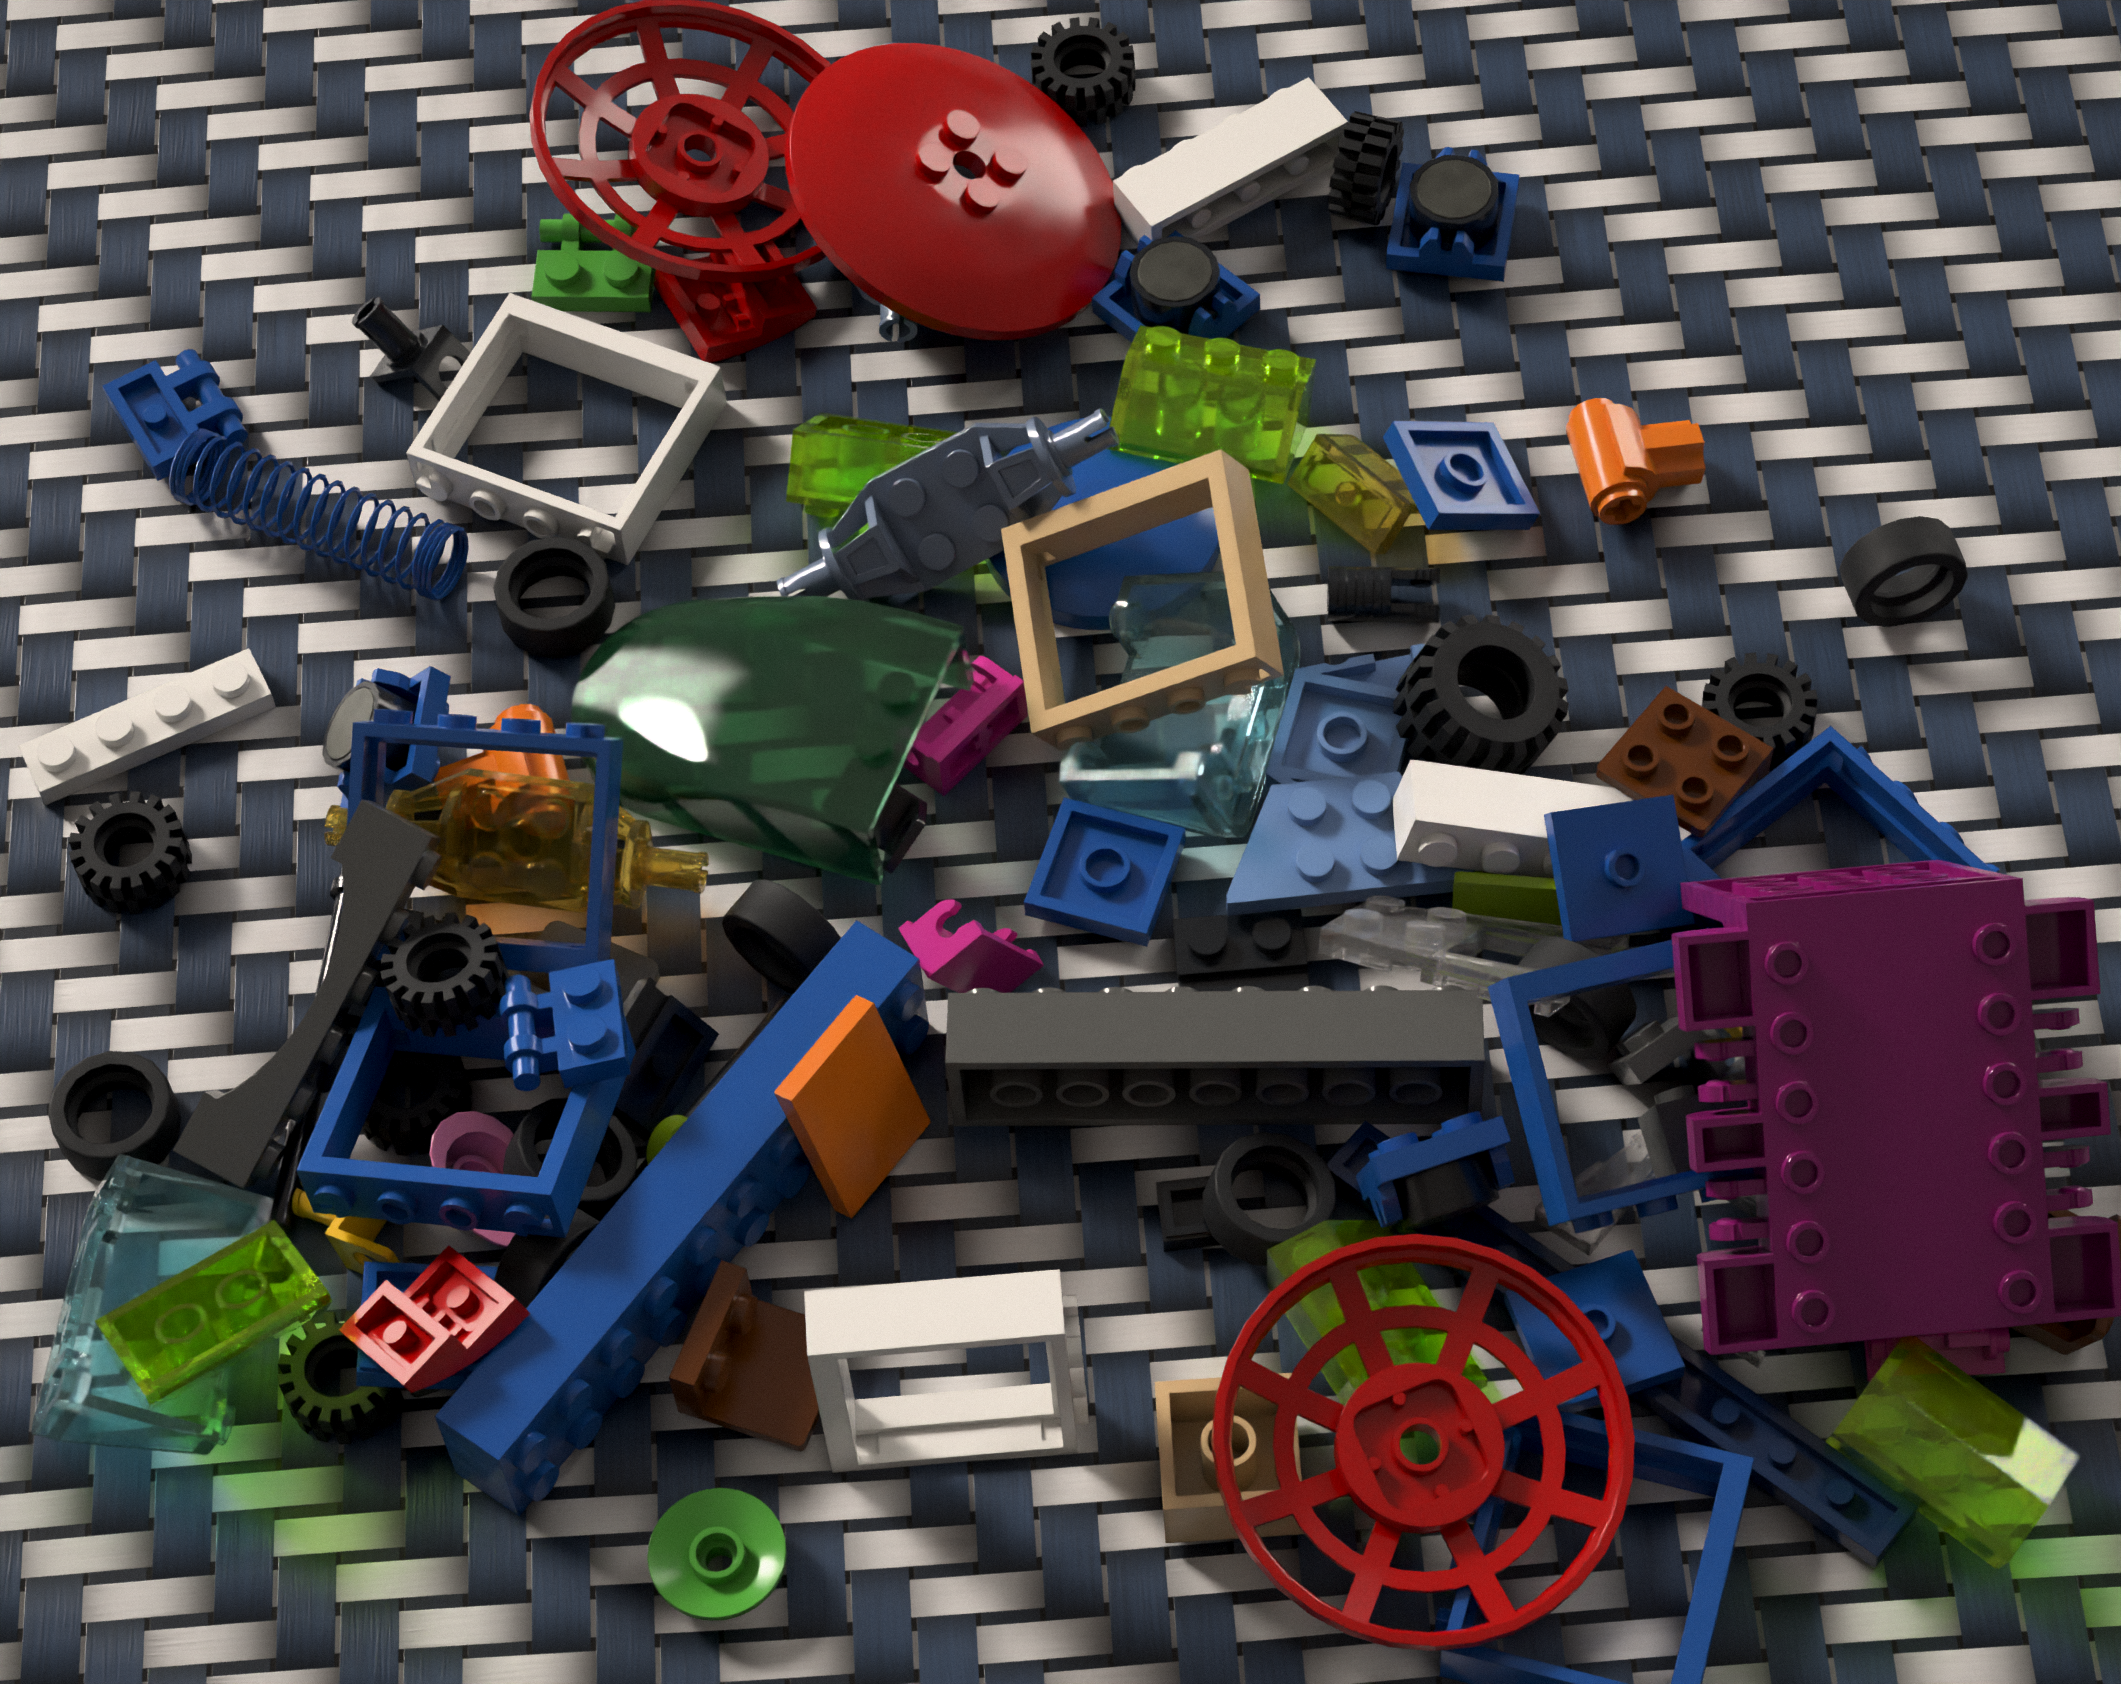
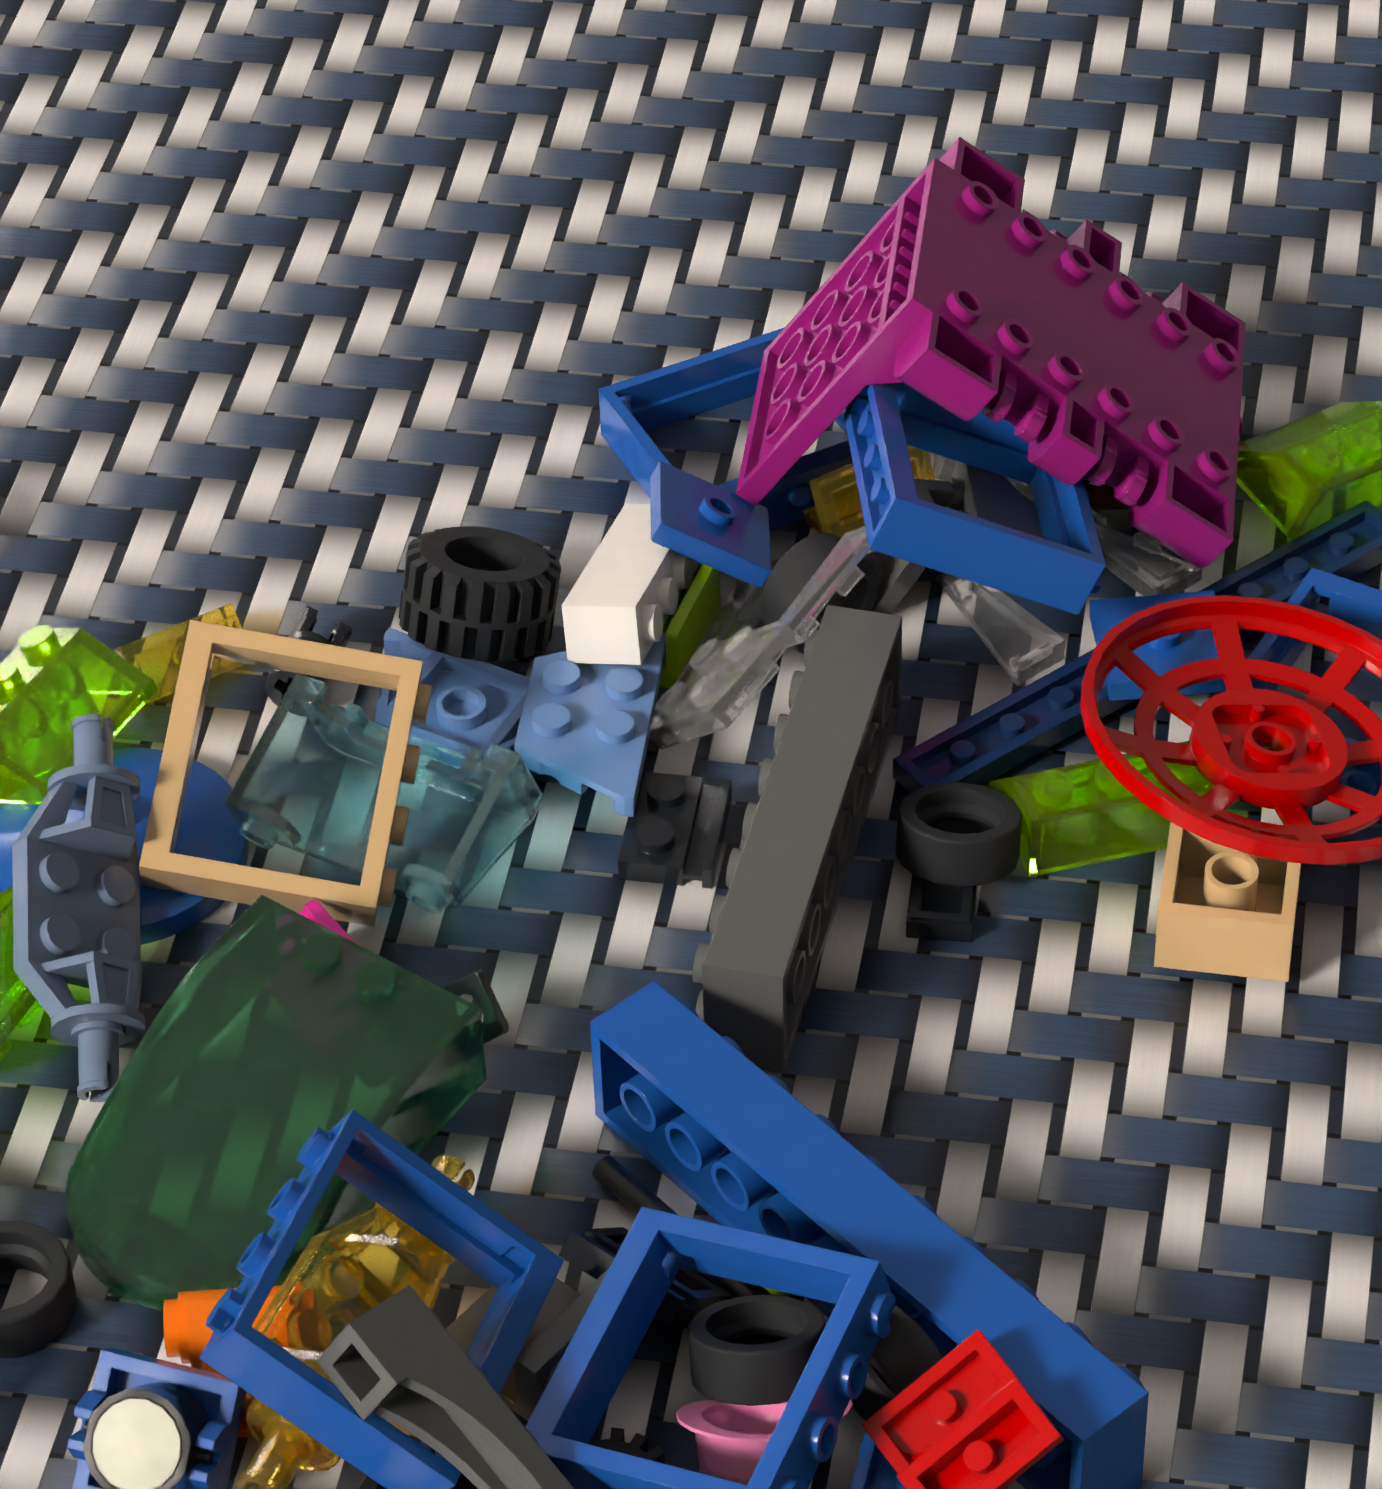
camera: 80 degrees left, 15 degrees down
black tyre [380,913,509,1037] -> none
blue plate [500,959,631,1091] -> none
bright green dish [647,1488,787,1621] -> none
reddish brown bracket [669,1260,820,1451] -> none
black tyre [722,879,841,995] -> none
orange tile [774,995,931,1219] -> none
white window [804,1269,1089,1473] -> none
dark pink hinge [898,899,1044,993] -> none
blue plate [1024,797,1186,947] -> none
piece [1356,1111,1515,1231] -> none
blue plate [1383,421,1540,530] -> none
orange piece [1566,398,1706,525] -> none
reddish brown bracket [1596,686,1774,838] -> none
black tyre [1702,652,1818,771] -> none
black tyre [1839,516,1968,627] -> none

